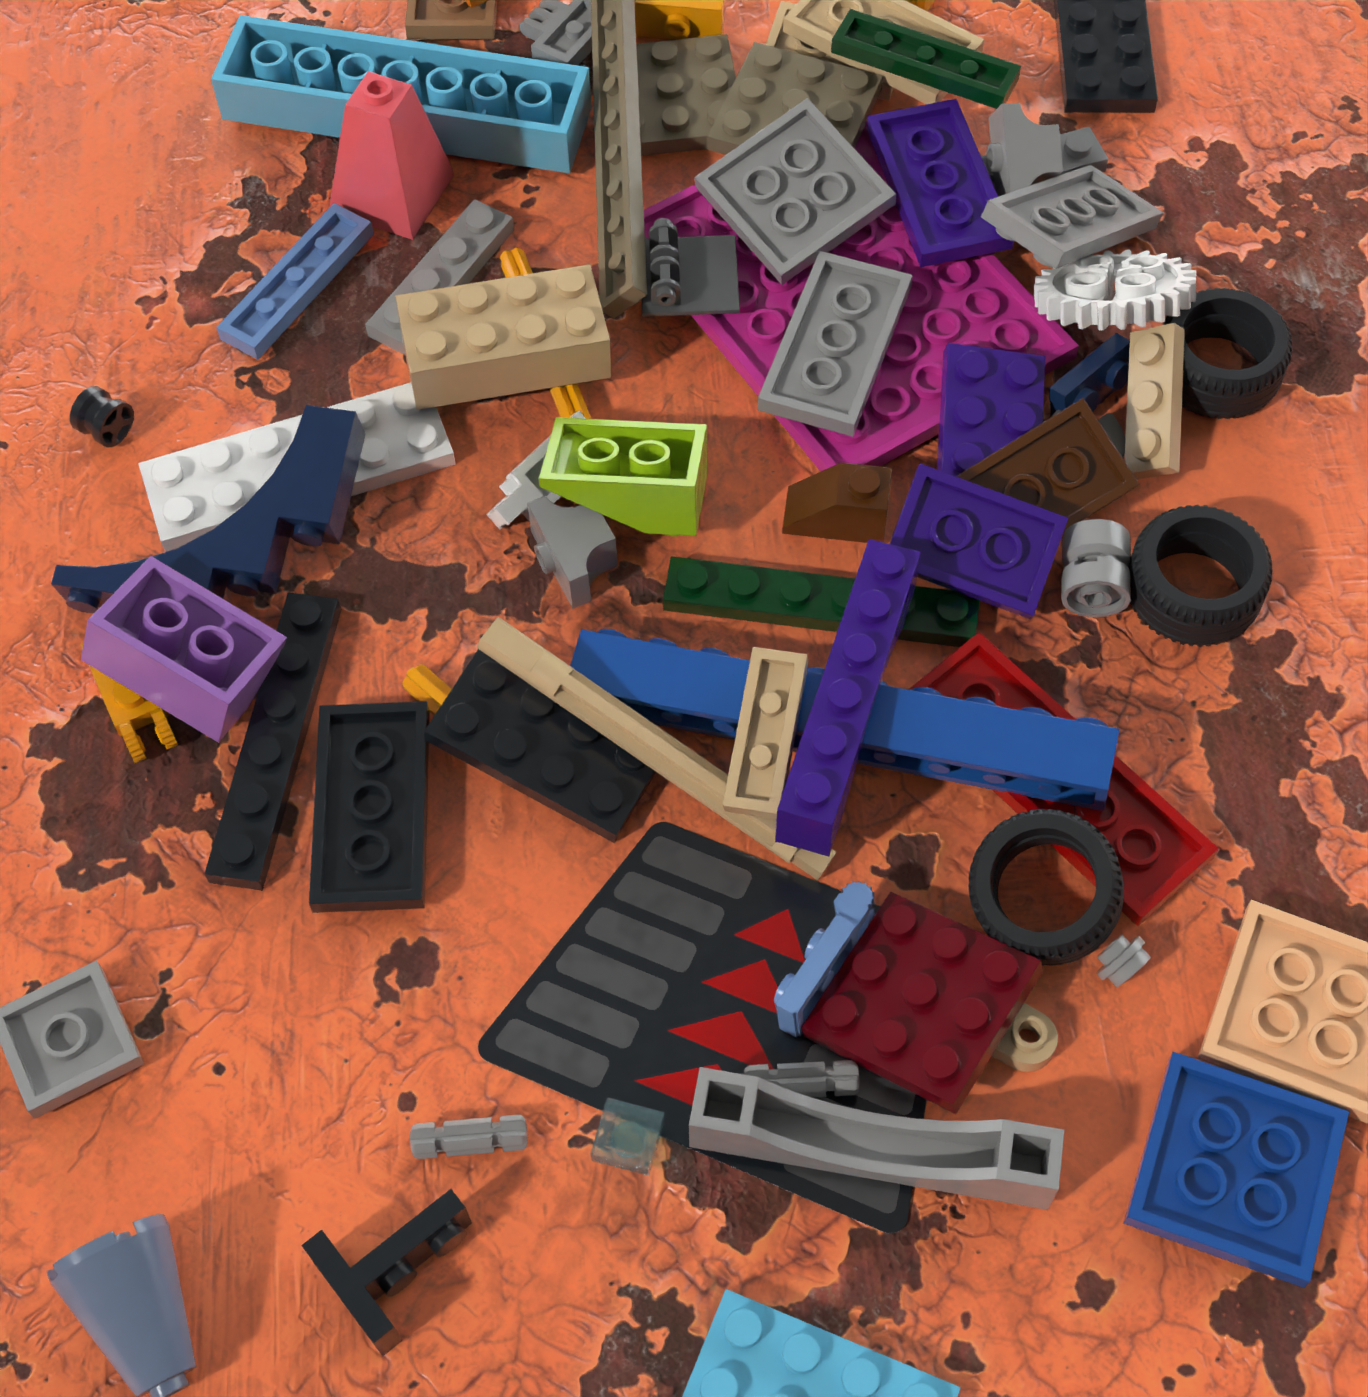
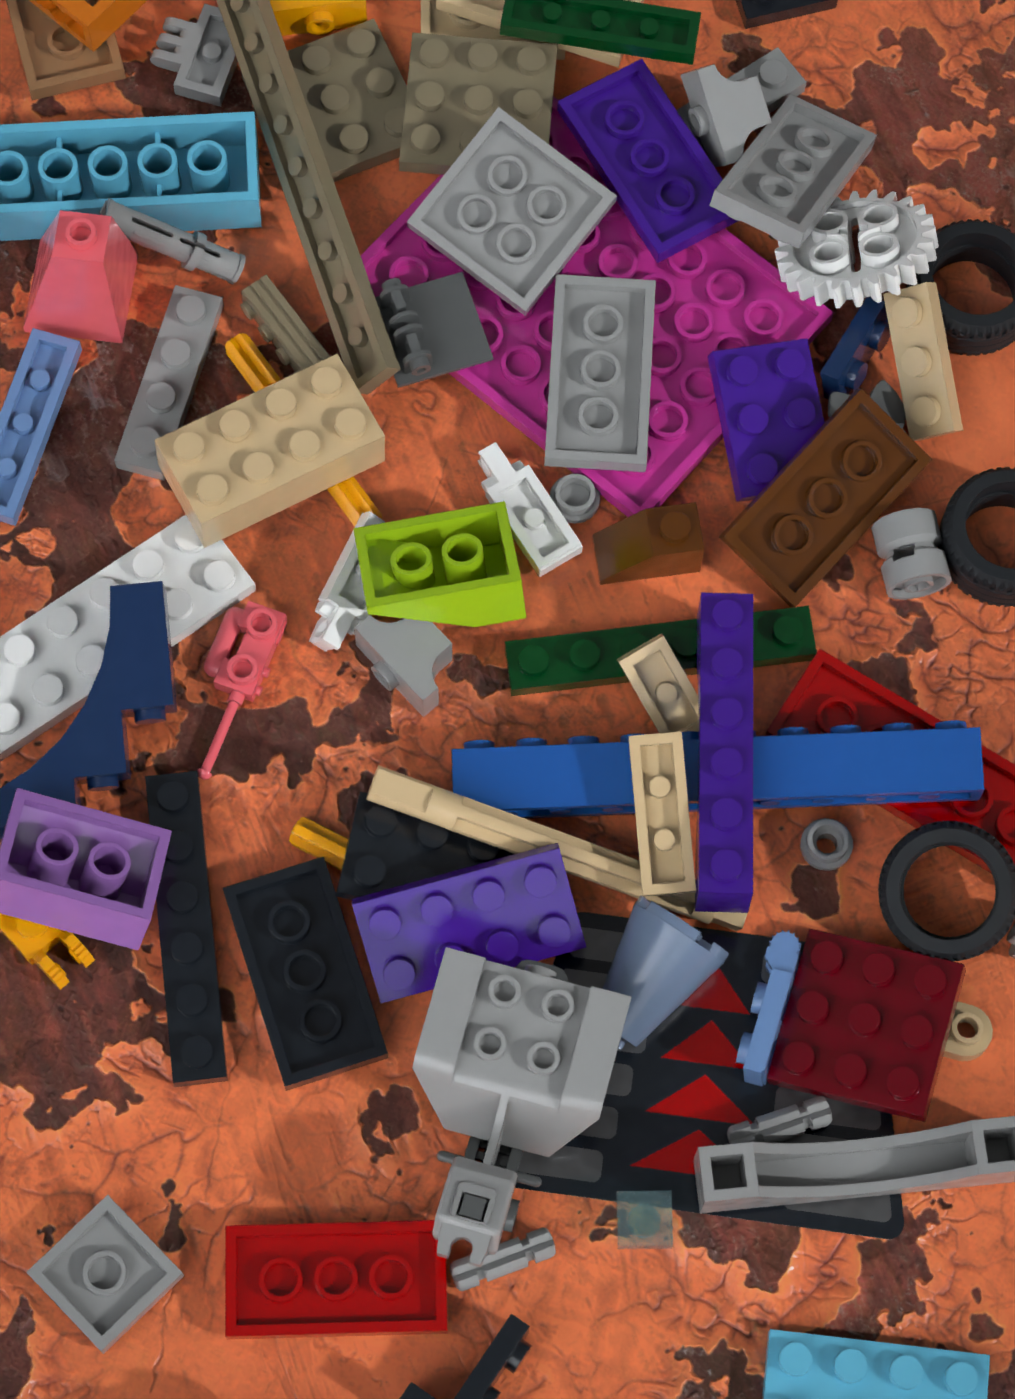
camera: 20 degrees left, 10 degrees up
dark purple plate [889,463,1068,619] -> none
none -> light grey pin [99,198,246,285]
none -> coral piece [197,600,287,780]
none -> red plate [225,1220,448,1340]
none -> dark tan piece [240,275,330,374]
none -> dark purple plate [352,843,587,1004]
none -> light grey piece [412,947,632,1268]
none -> white hinge [478,442,583,577]
none -> light grey plate [550,474,600,524]
none -> sand blue cone [602,895,729,1050]
none -> tan plate [617,633,699,733]
none -> light grey plate [800,818,853,871]

